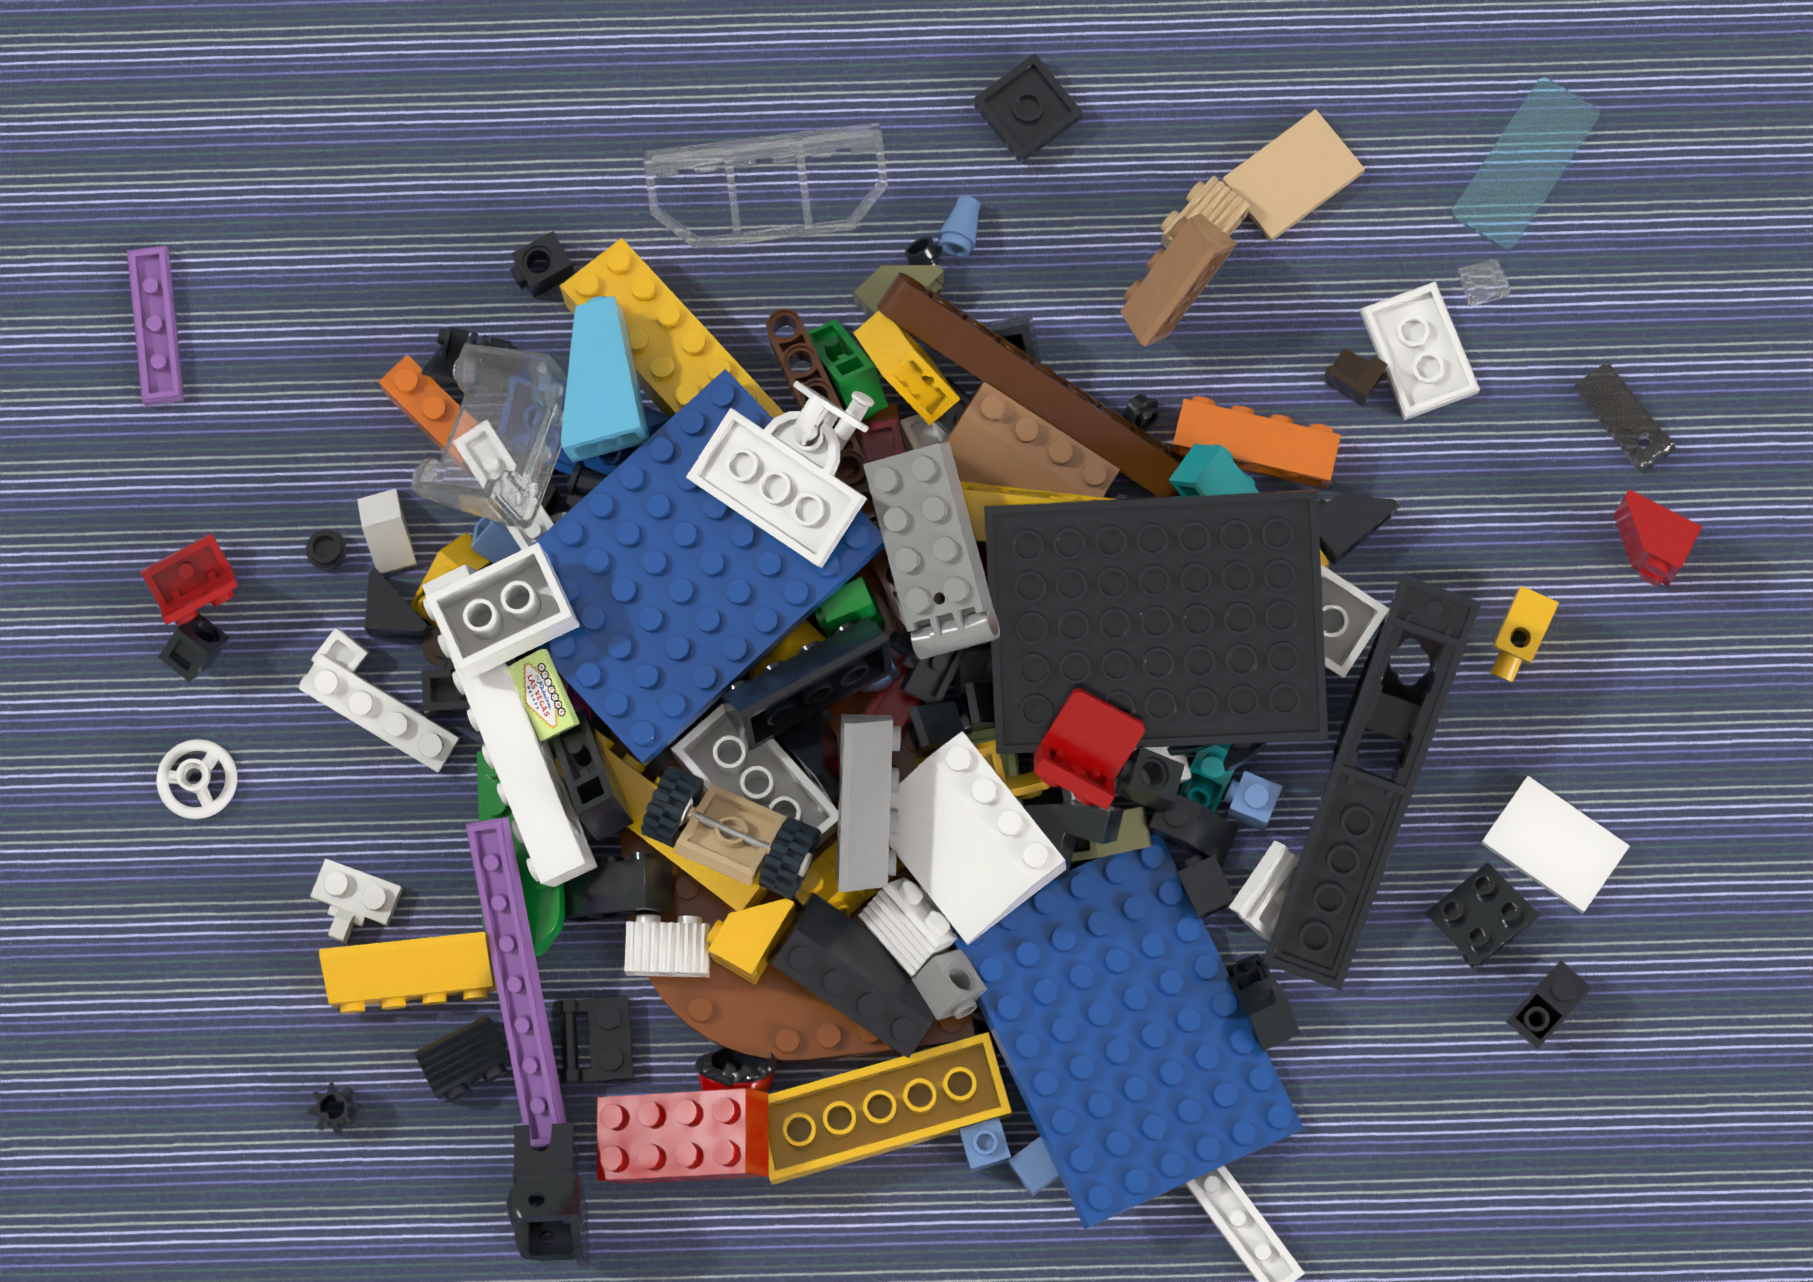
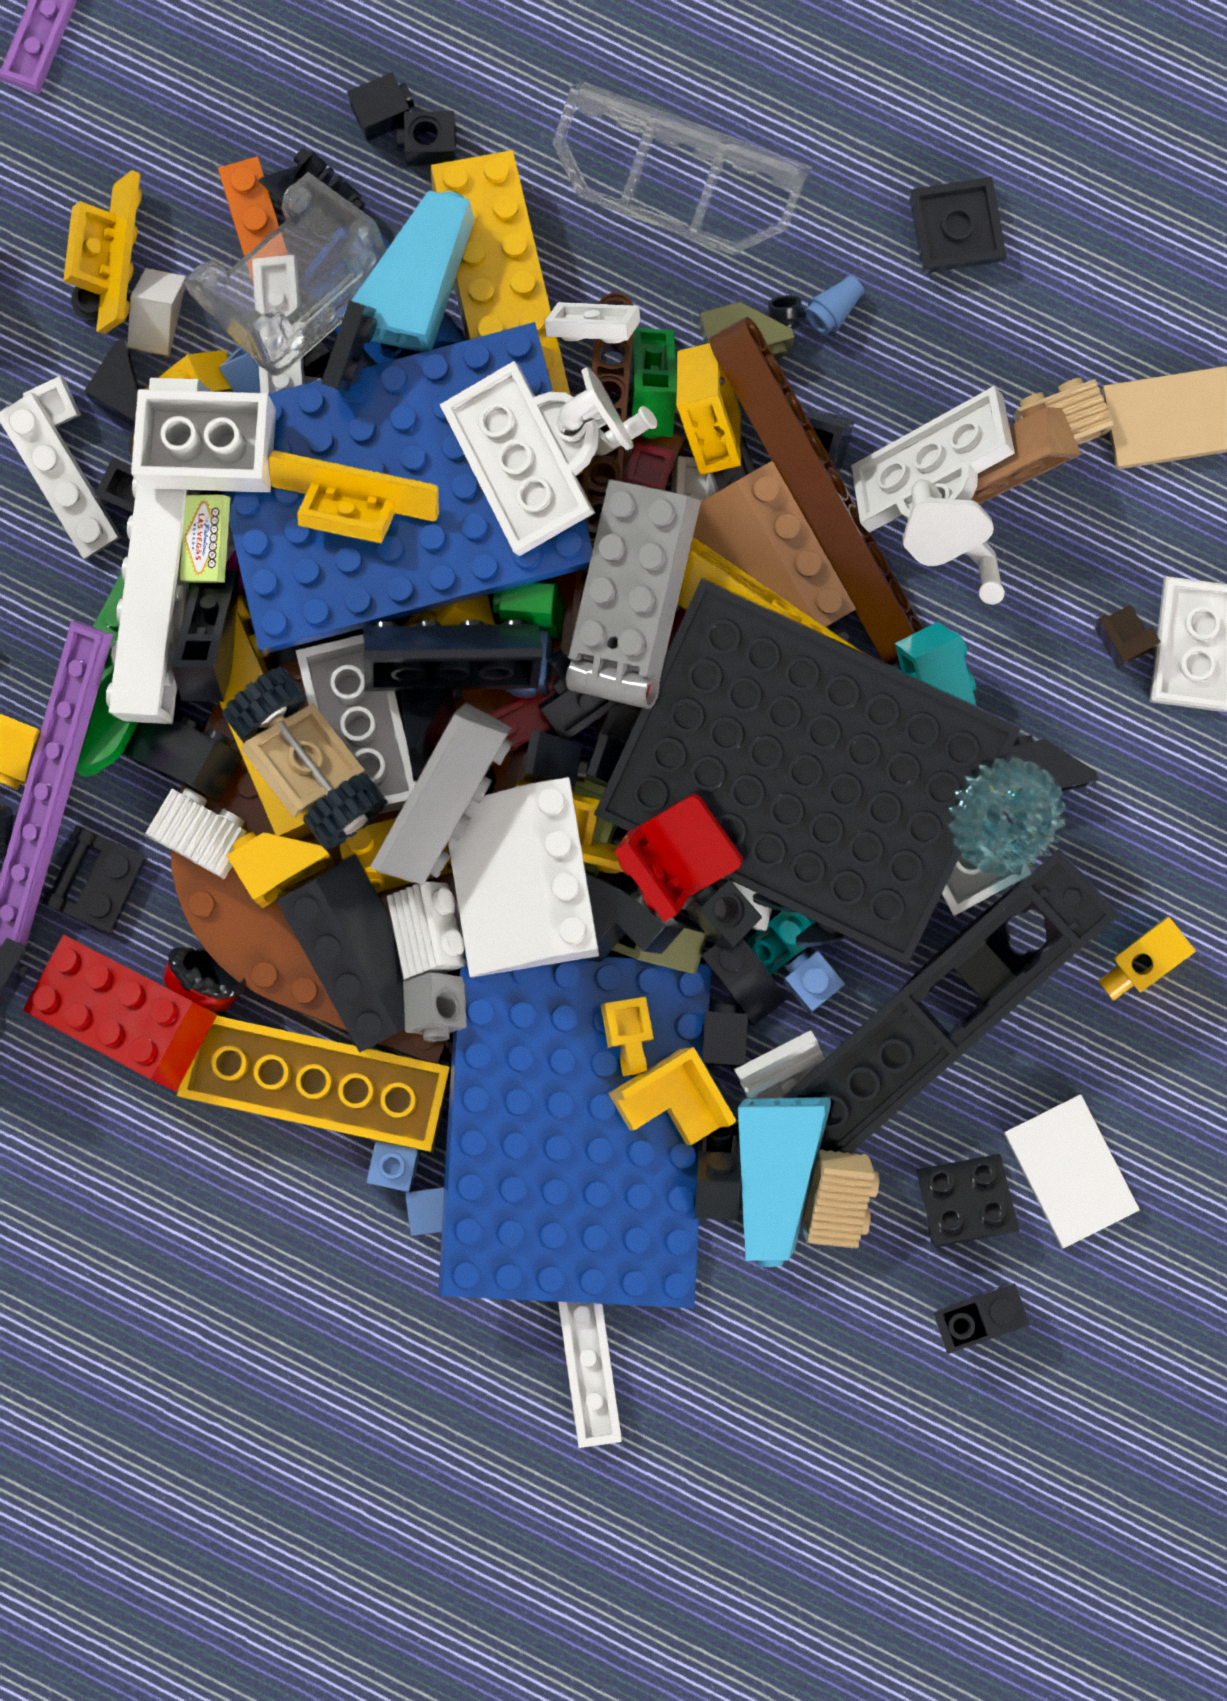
camera: 25 degrees right, 5 degrees up
black plate [1123,393,1159,430] -> none
orange brick [1172,396,1341,490] -> none
none -> yellow bracket [63,170,142,334]
none -> yellow bracket [269,451,439,544]
none -> black plate [321,300,377,391]
none -> black brick [347,72,415,142]
none -> white plate [545,302,640,343]
none -> yellow plate [600,997,654,1077]
none -> yellow panel [608,1047,736,1145]
none -> medium azure slope [738,1097,831,1267]
none -> tan brick [802,1149,879,1248]
none -> white plate [851,386,1015,605]
none -> clear light blue gear [948,757,1068,877]

